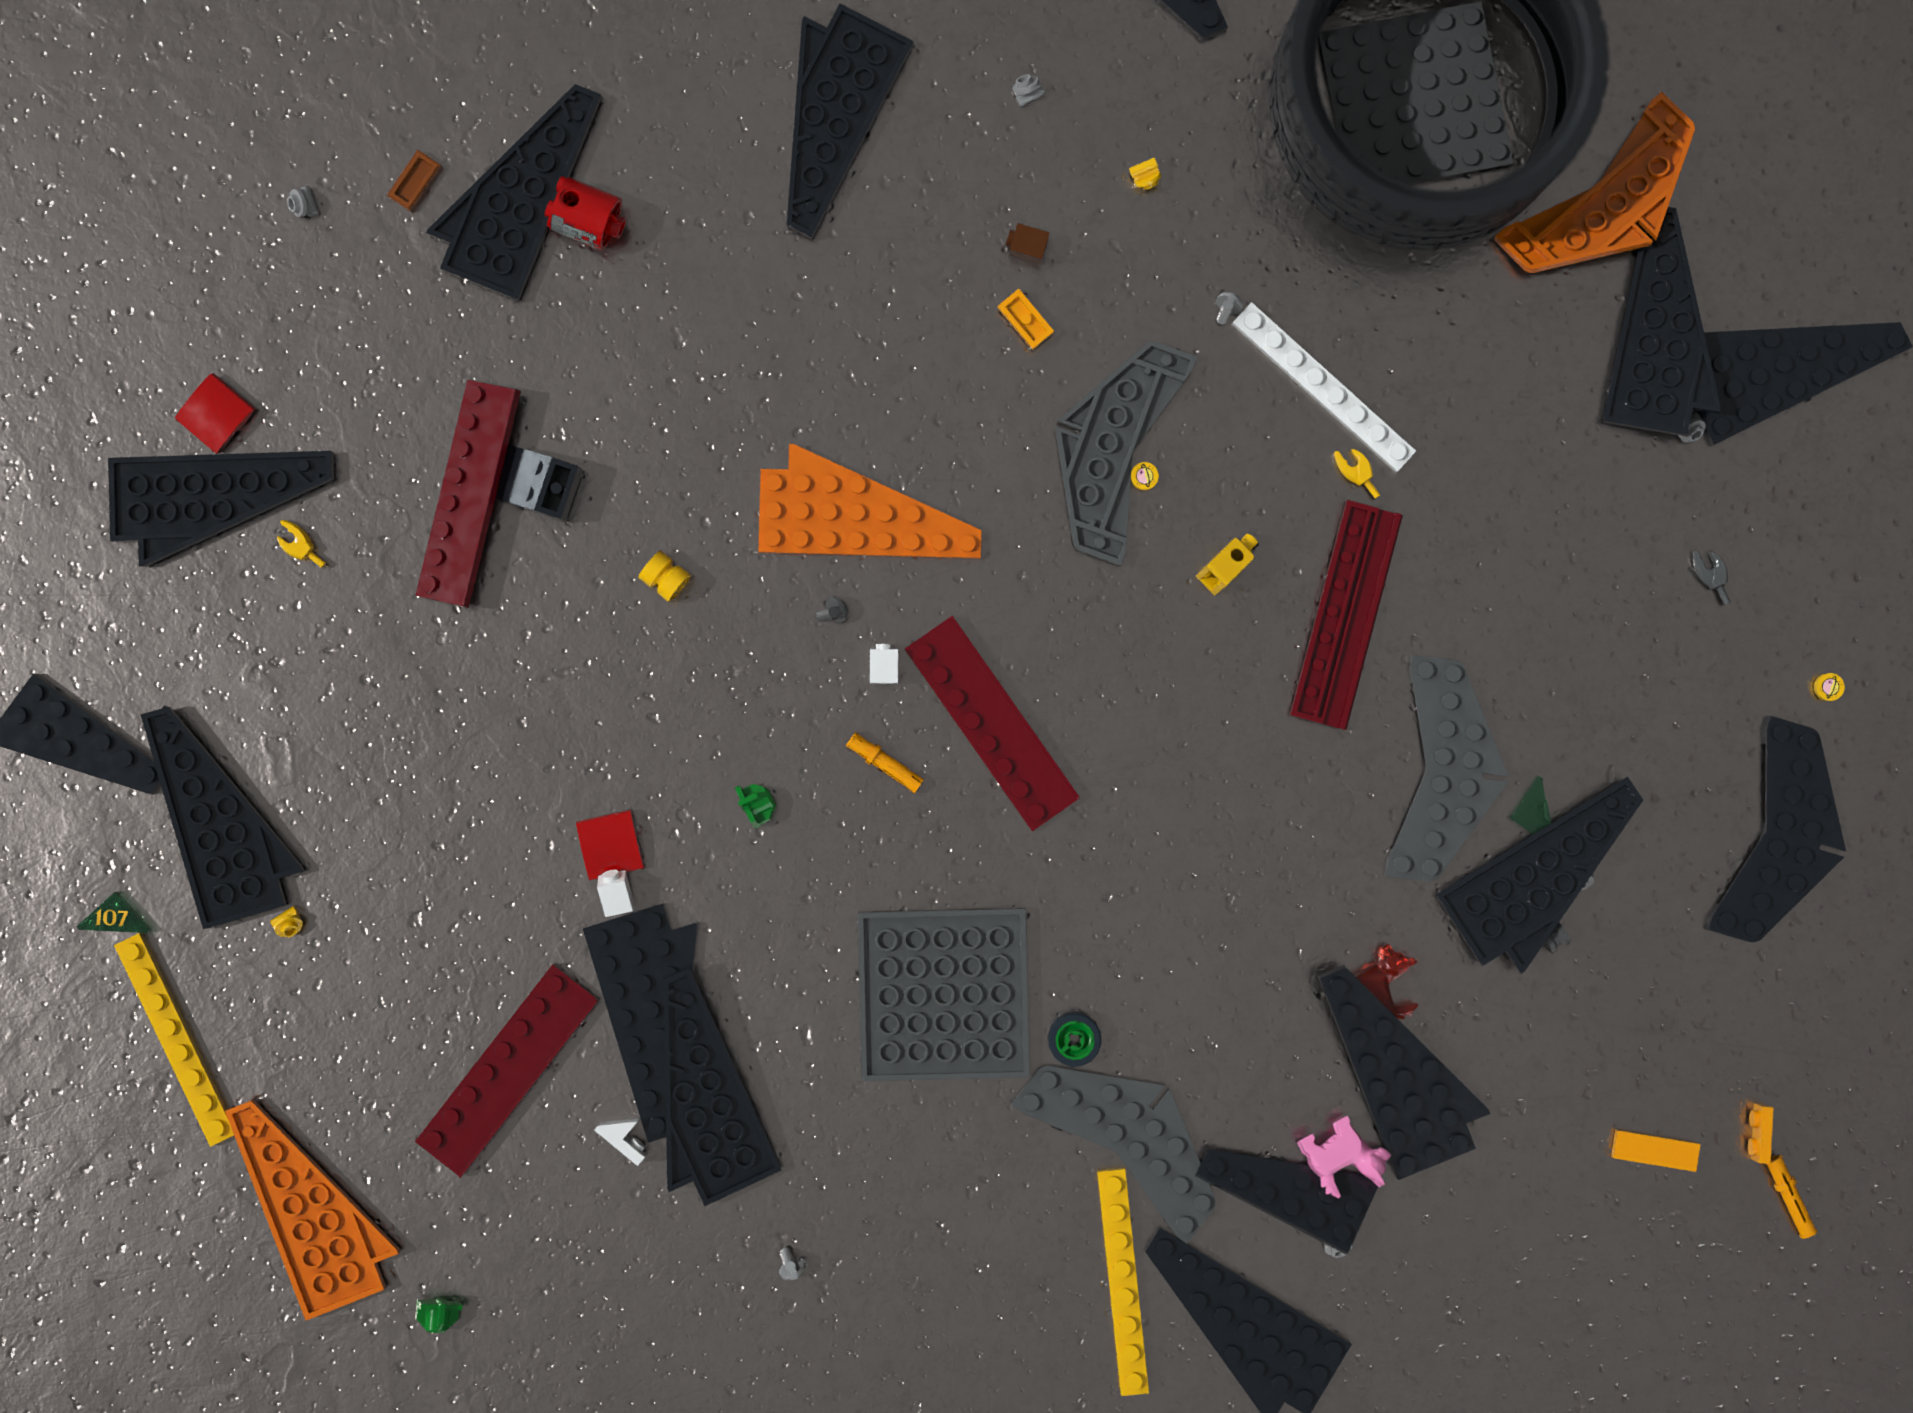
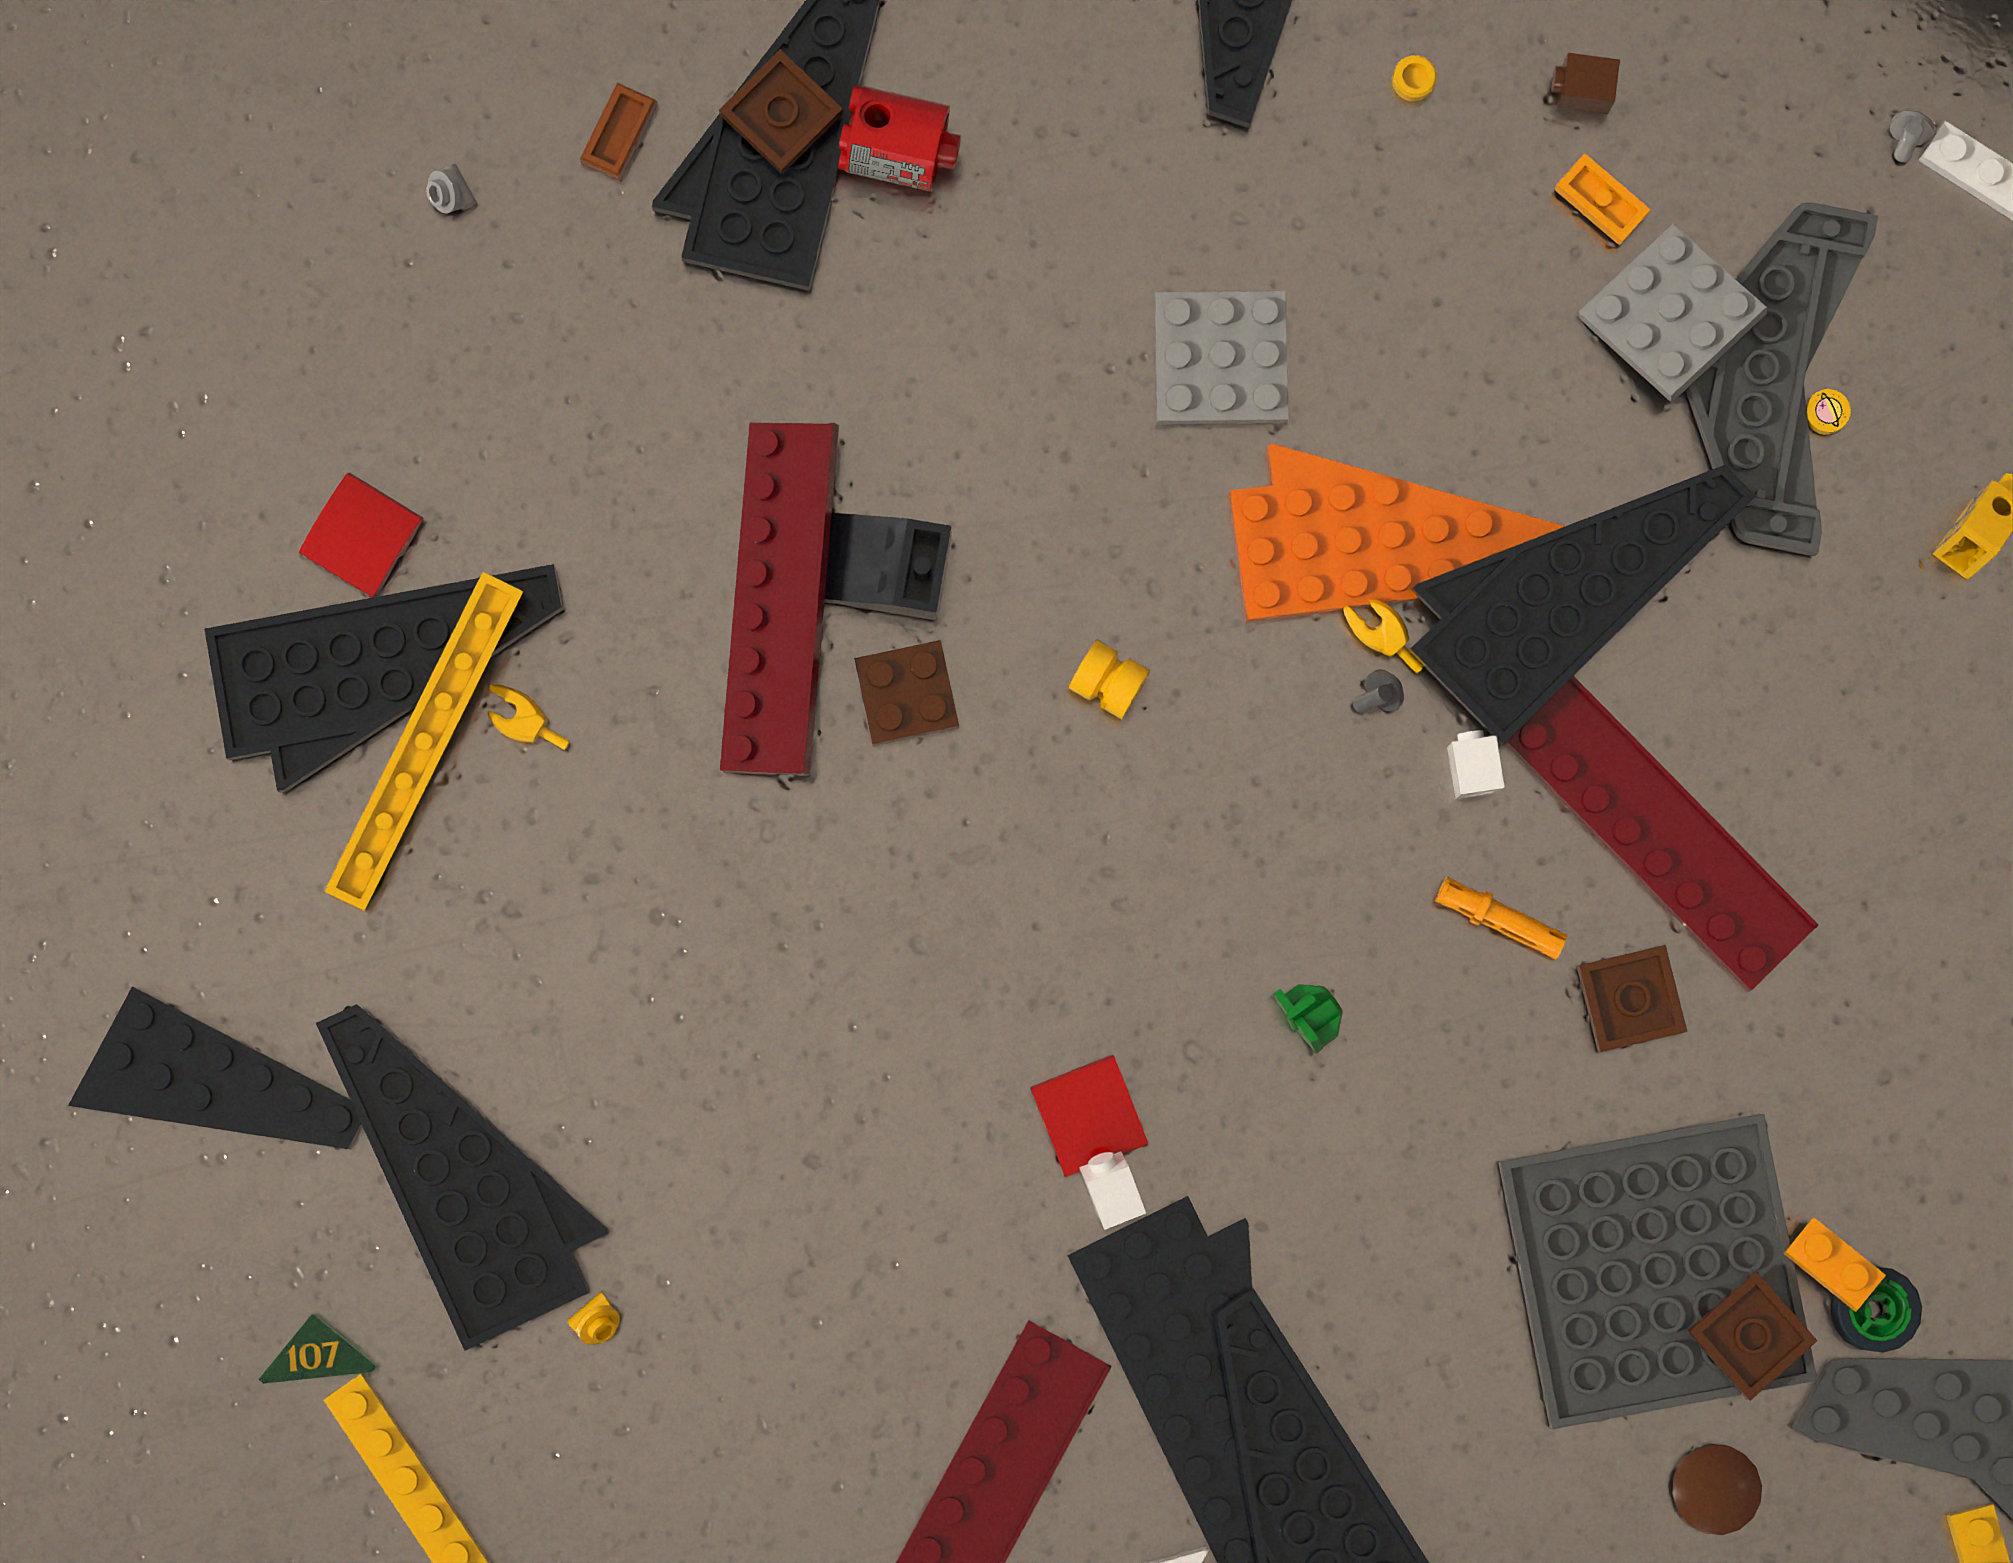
camera: 15 degrees left, 5 degrees down
none -> yellow plate [324,572,523,911]
none -> reddish brown plate [719,49,843,174]
none -> reddish brown plate [854,640,959,746]
none -> light grey plate [1154,291,1289,425]
none -> yellow hand [1343,599,1424,673]
none -> yellow tile [1392,55,1437,102]
none -> black wing [1409,465,1756,745]
none -> reddish brown plate [1577,945,1687,1053]
none -> light grey plate [1578,224,1767,403]
none -> reddish brown dish [1672,1444,1762,1535]
none -> reddish brown plate [1687,1272,1818,1401]
none -> light orange plate [1783,1217,1886,1312]

